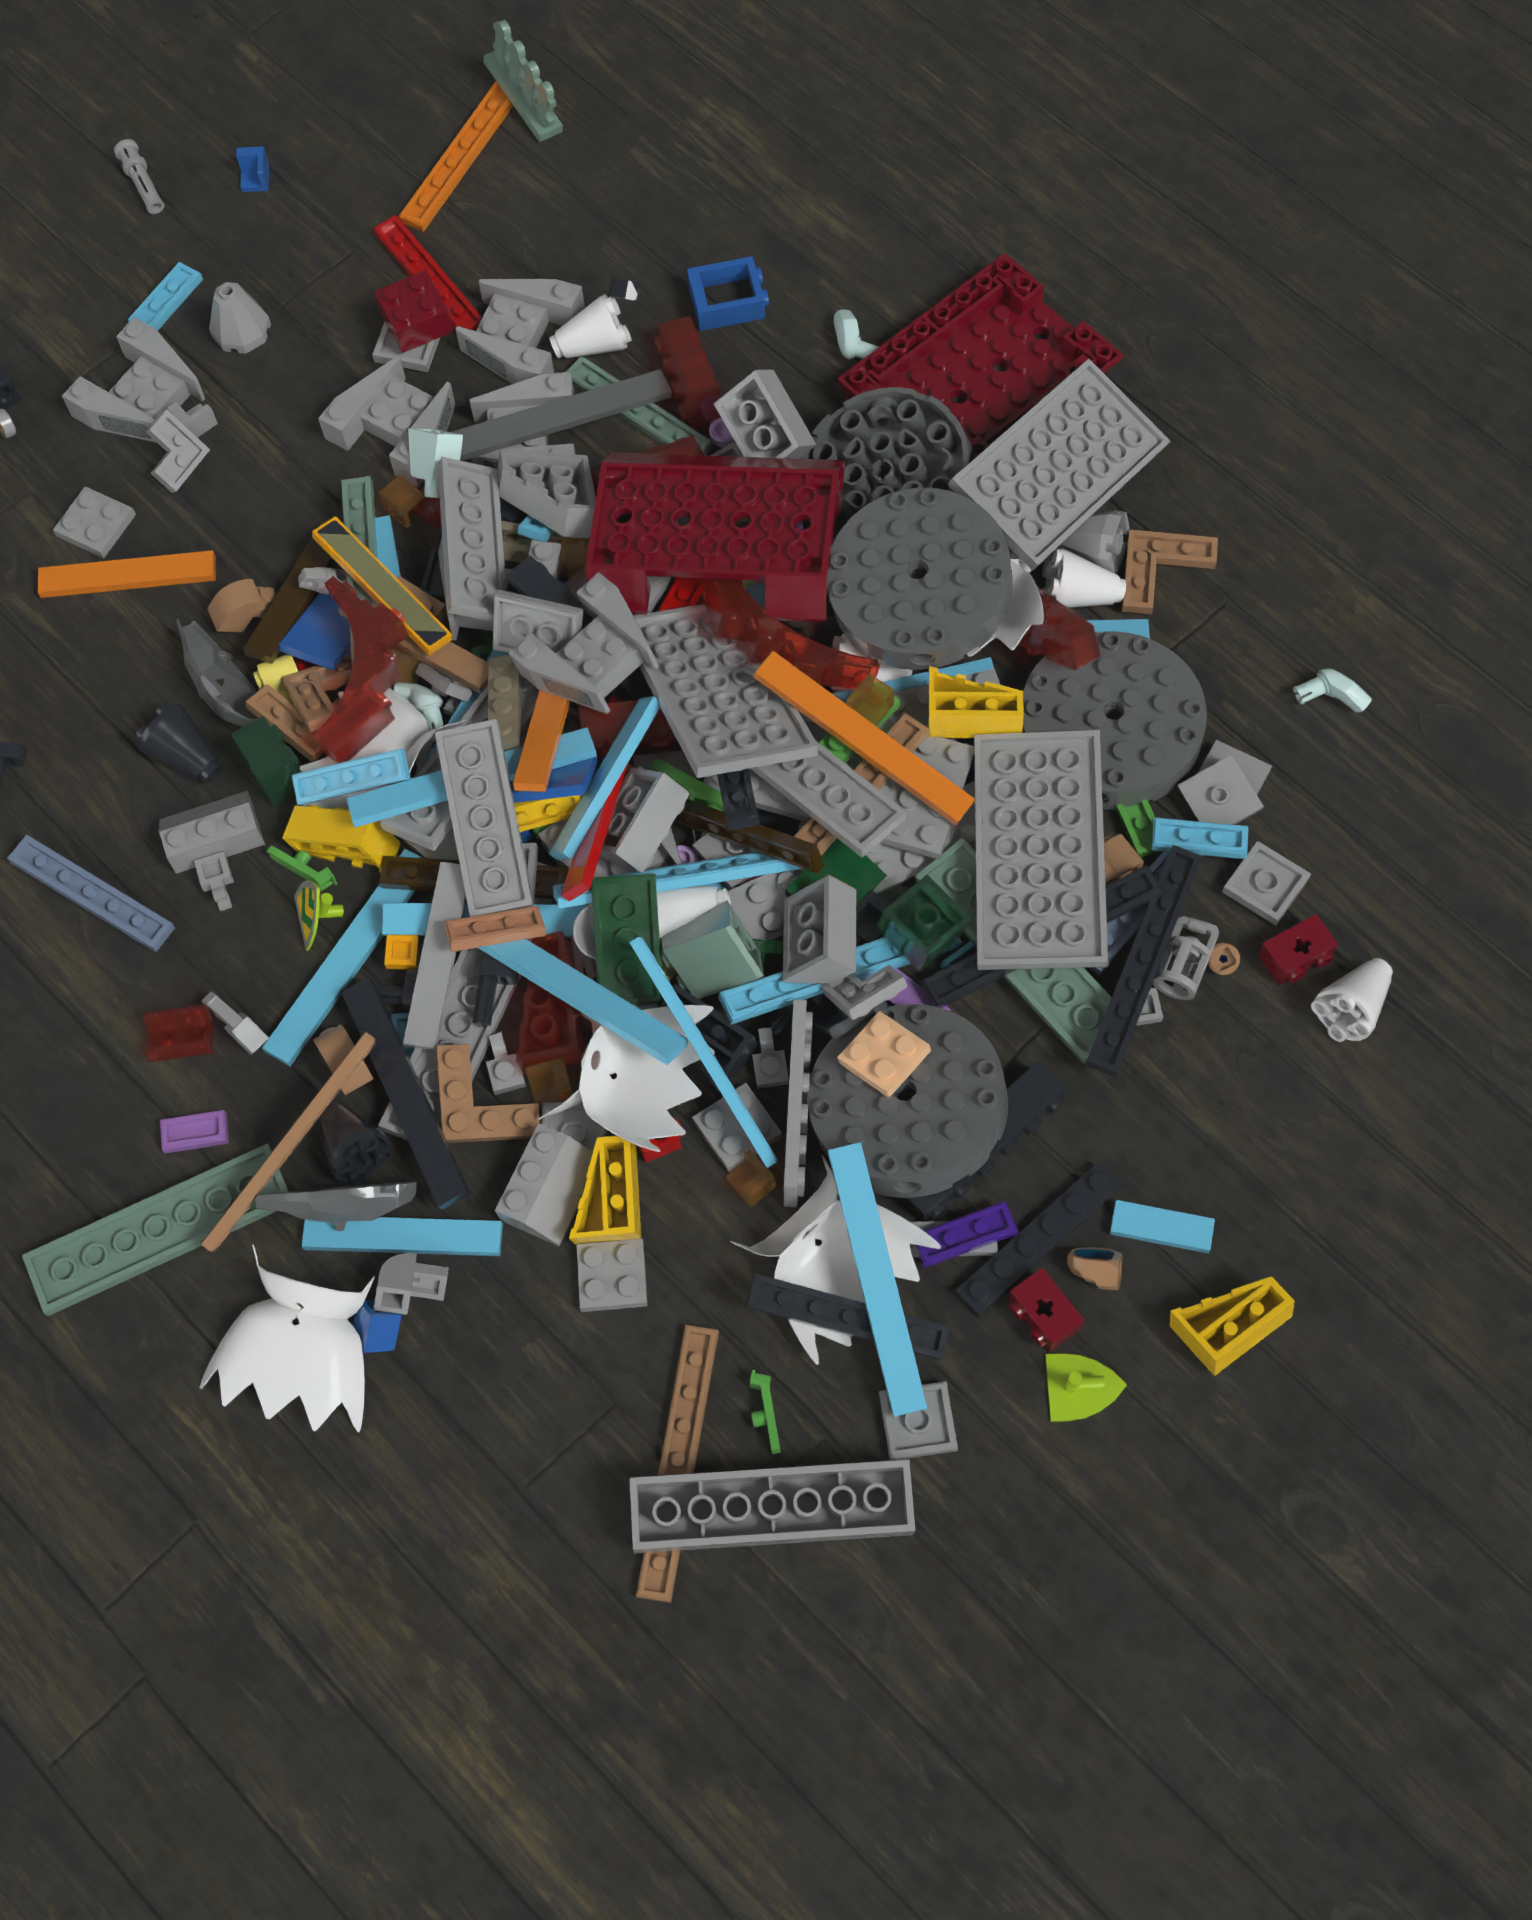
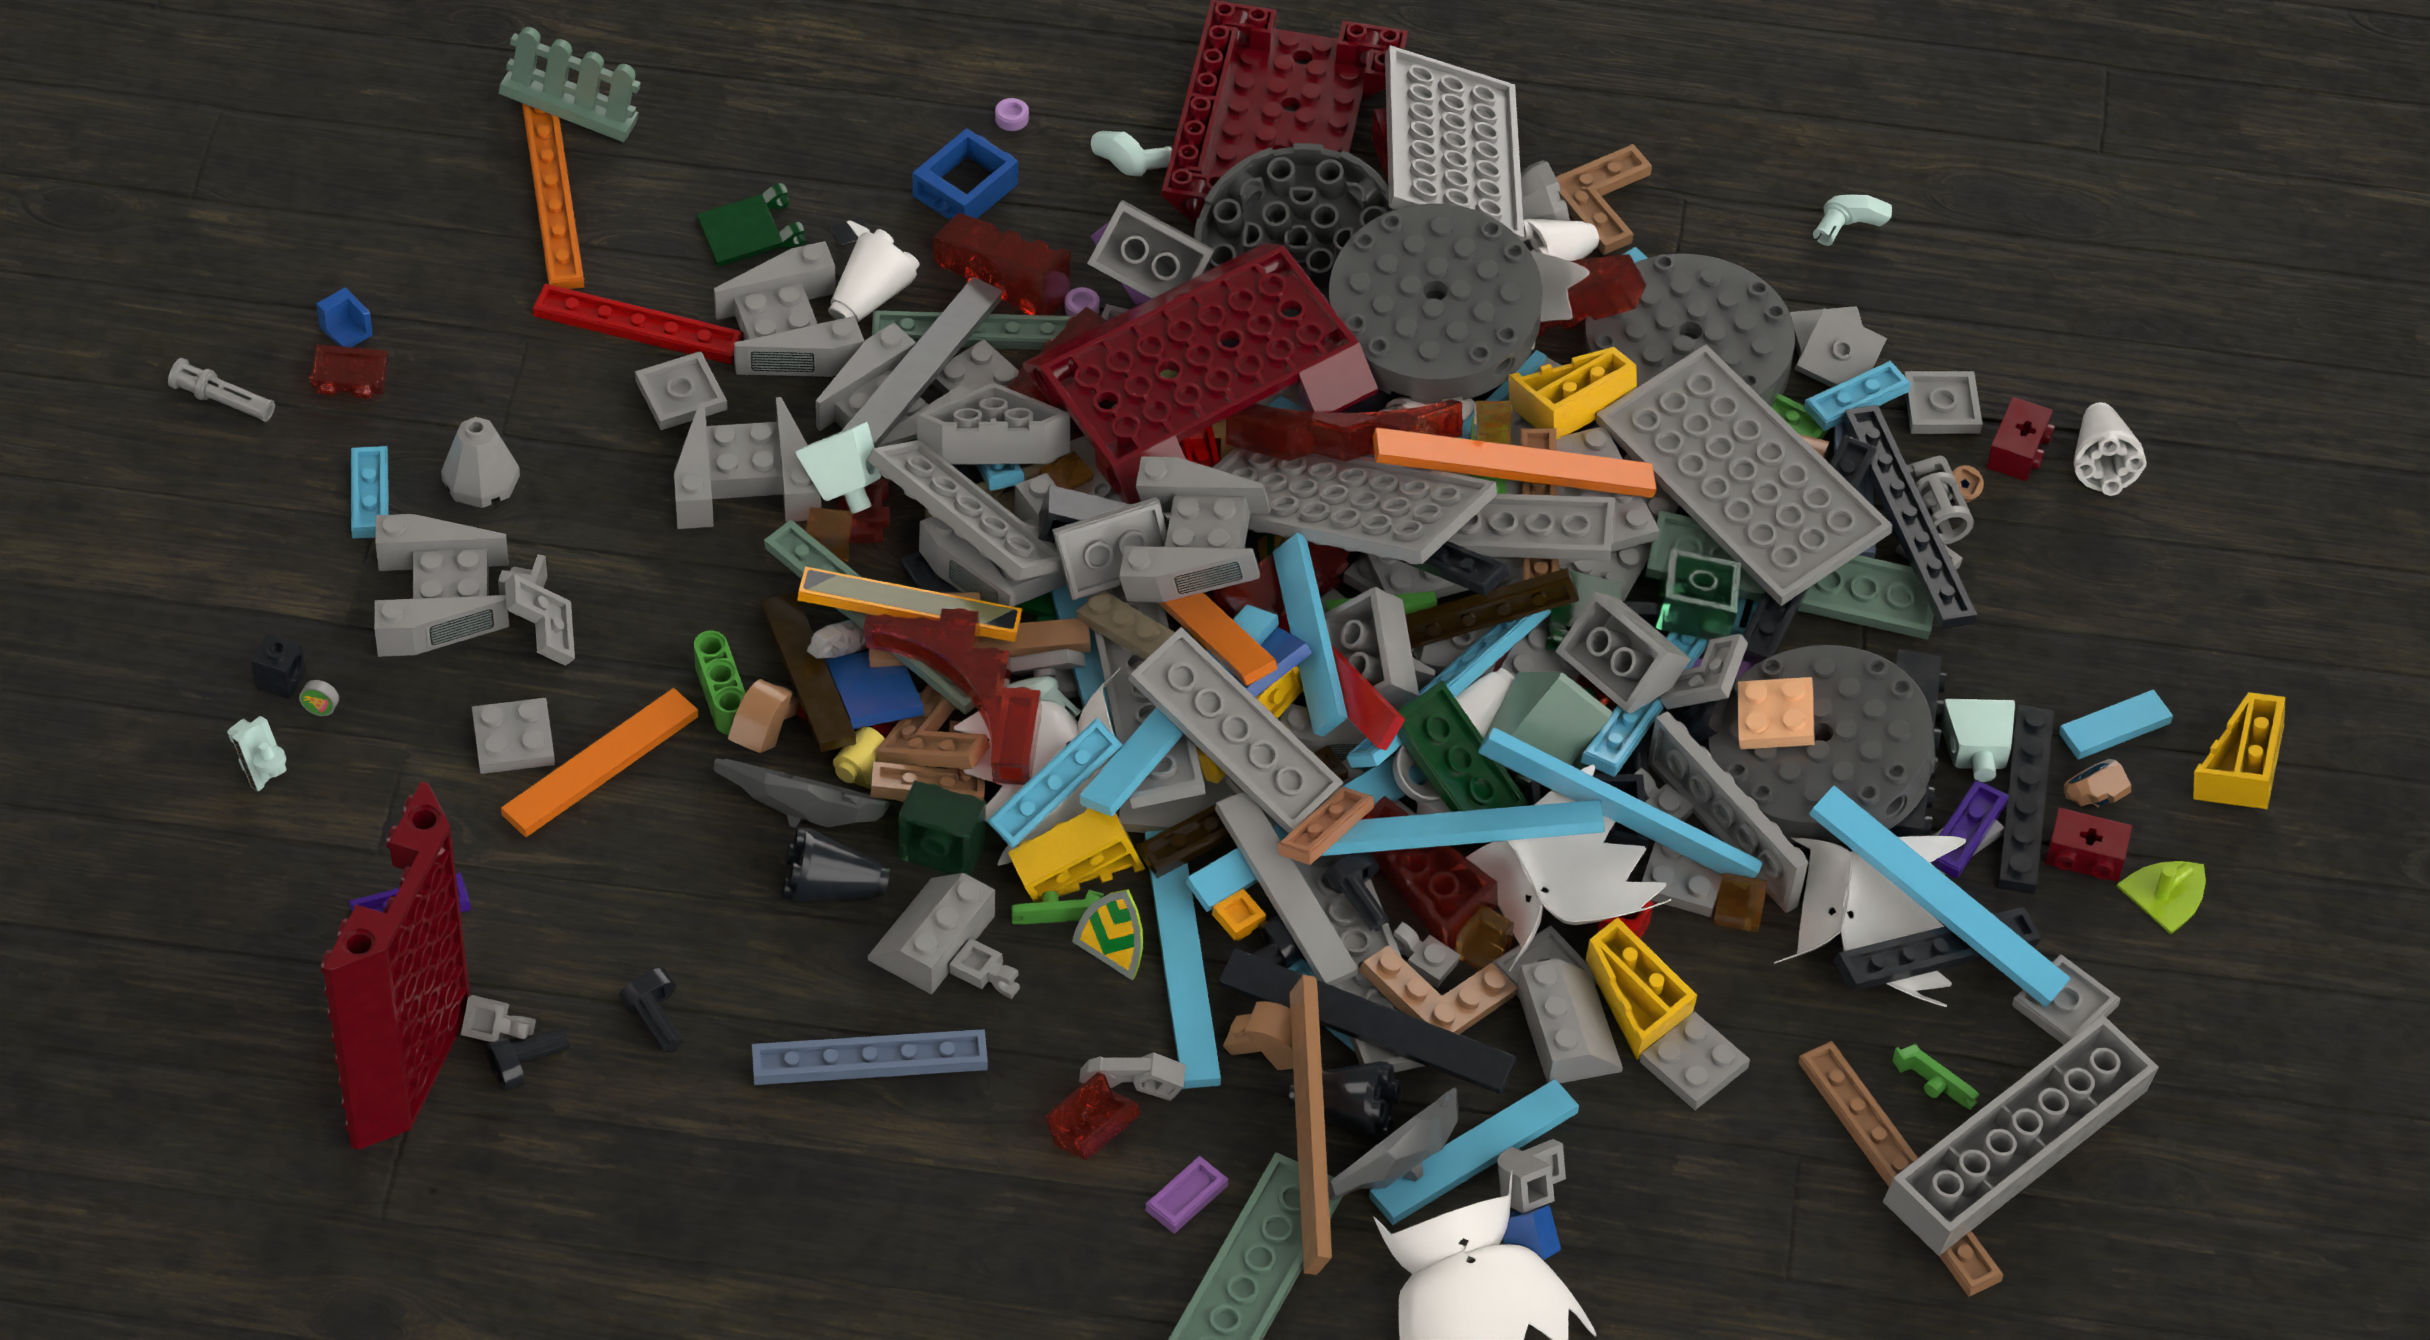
camera: 45 degrees left, 15 degrees down
dark red brick [374,270,453,353] -> none
none -> clear red bracket [308,344,389,399]
none -> bright green beam [694,630,746,735]
none -> dark green flag [697,183,806,267]
none -> light grey plate [932,339,1029,395]
none -> lavender tile [995,98,1029,131]
none -> light aqua torso [1940,699,2015,782]

